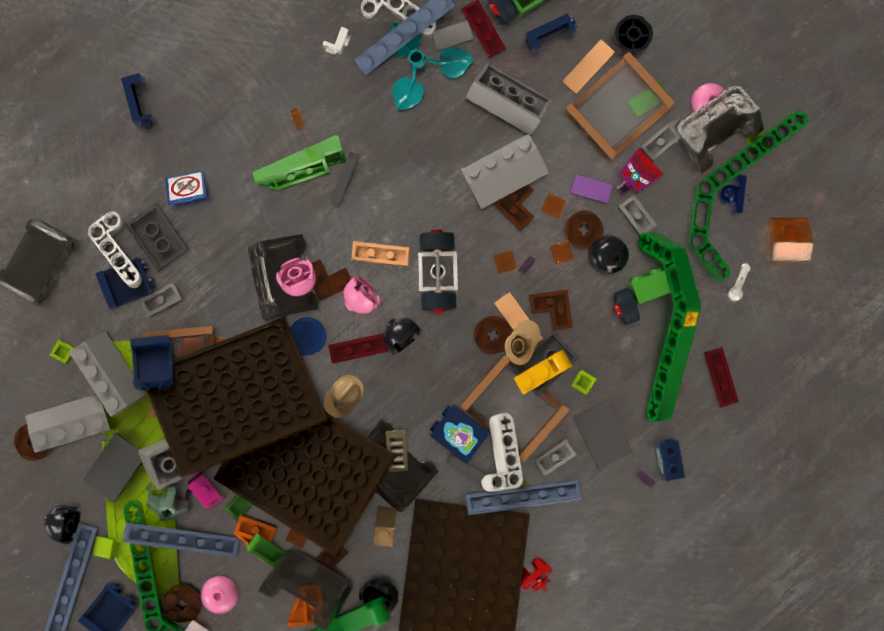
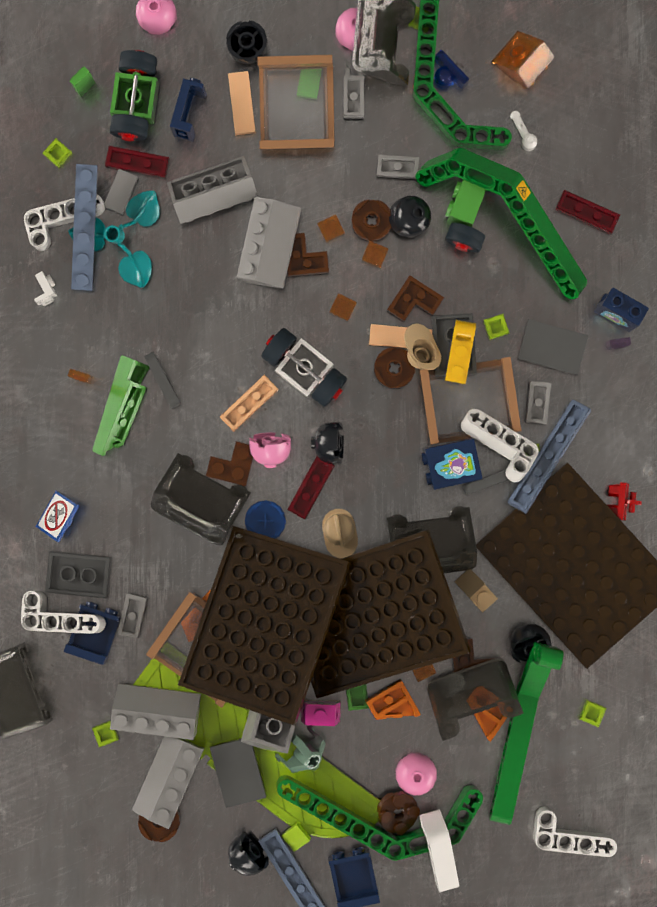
camera: 40 degrees left, 0 degrees up
sand blue plate [122,522,239,557] -> none
dark blue panel [130,335,175,391] -> none
bright green tile [246,533,286,568] -> none
bright pink cylinder [276,258,316,296] -> none
dark tan slope [386,429,408,472] -> none
clear purple tile [518,255,536,275] -> none
medium lavender tile [571,174,613,204] -> none
torso [616,148,664,195] -> none

